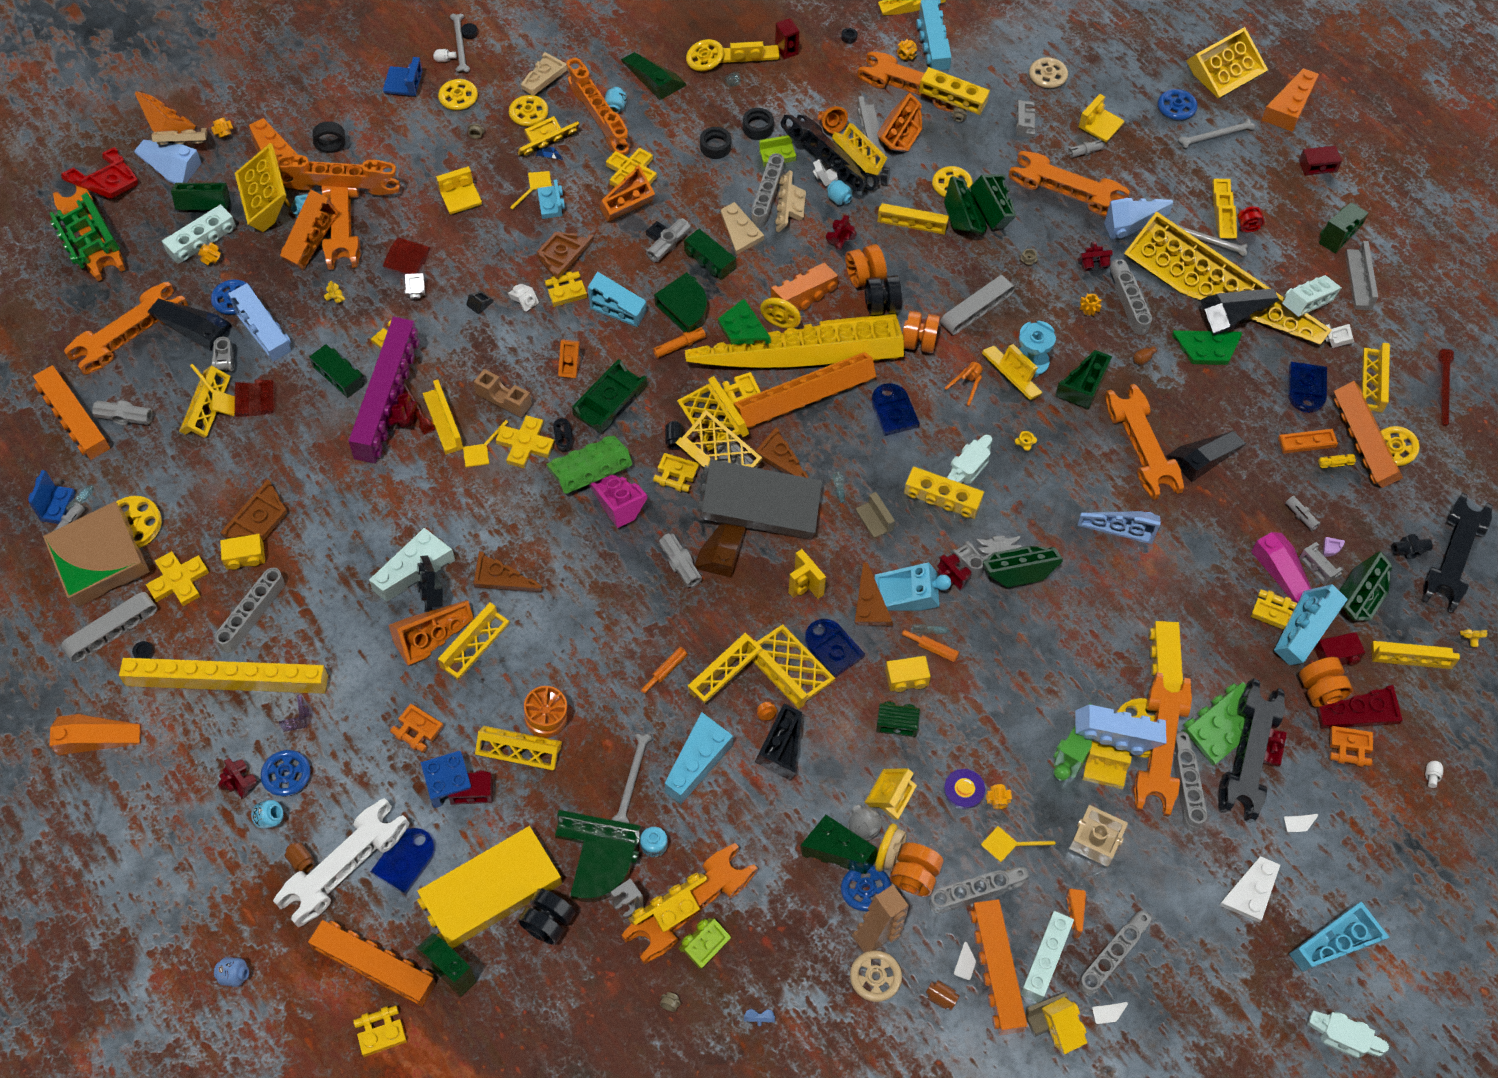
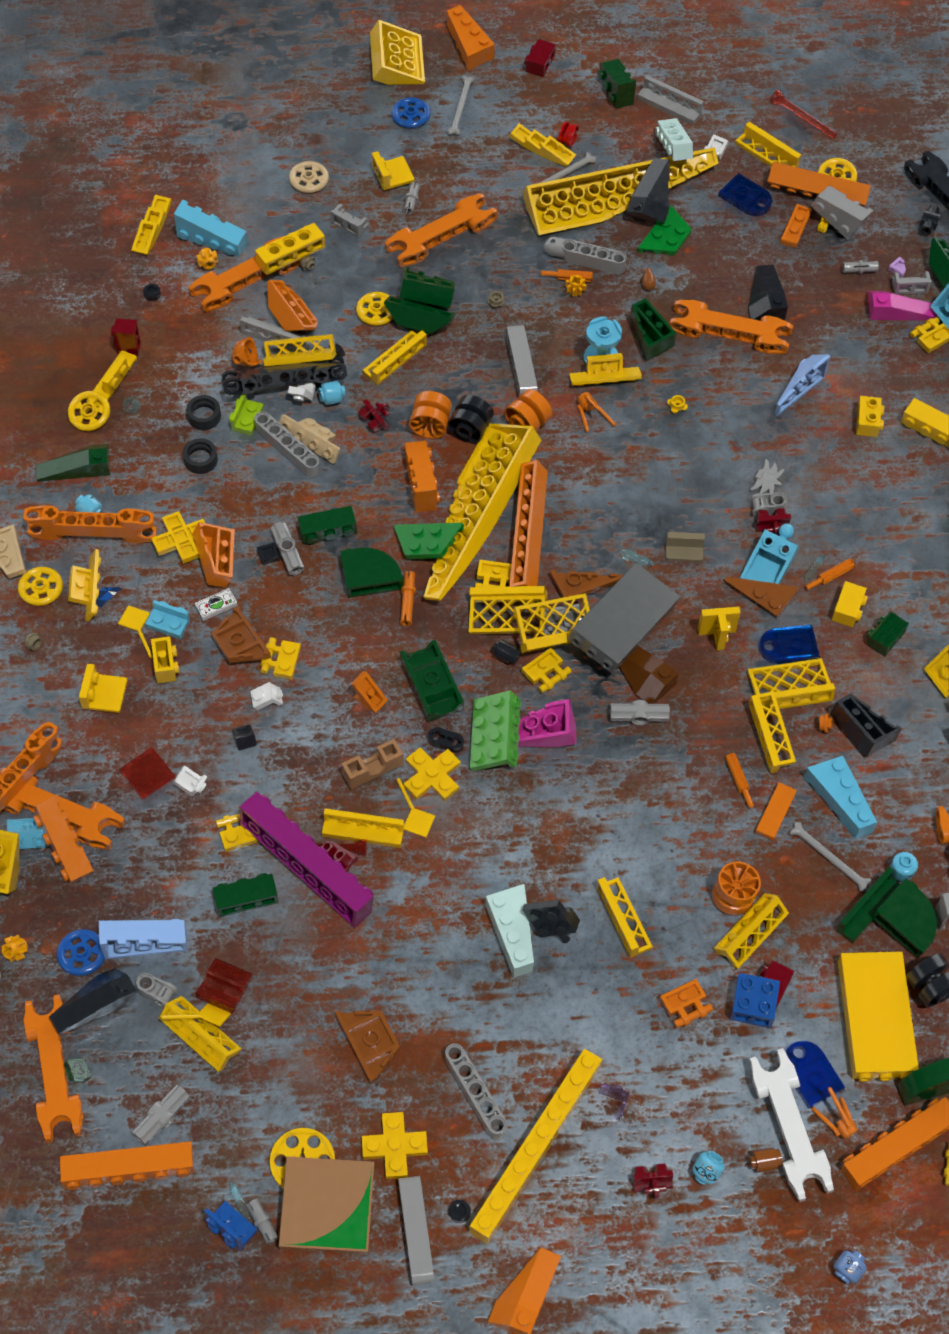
camera: 60 degrees left, 0 degrees up
yellow brick [220,534,265,570] -> none
blue plate [261,750,310,796] -> none
yellow plant [324,281,345,303] -> none
orange wedge [388,600,474,665] -> none
dark orange wing [473,551,542,592] -> none
medium azure wedge [588,272,647,327] -> none
tan wing [720,202,764,255] -> none
yellow plate [760,298,801,329] -> none
clear blue tile [872,383,920,436] -> none
yellow brick [904,466,984,519] -> none
light aqua hinge [947,435,993,484] -> none
dark green wedge [983,546,1063,587] -> none
dark red hips [1077,241,1113,271] -> none
light blue wedge [1104,198,1173,239] -> none
none -> clear green tile [64,1059,91,1083]
none -> yellow brick [151,636,179,684]
none -> white tile [195,588,238,621]
none -> orange axle [540,269,593,282]
none -> orange tile [755,782,797,841]
none -> light grey wedge [811,186,873,240]
none -> orange plant [811,1087,858,1139]
none -> yellow brick [856,396,884,437]

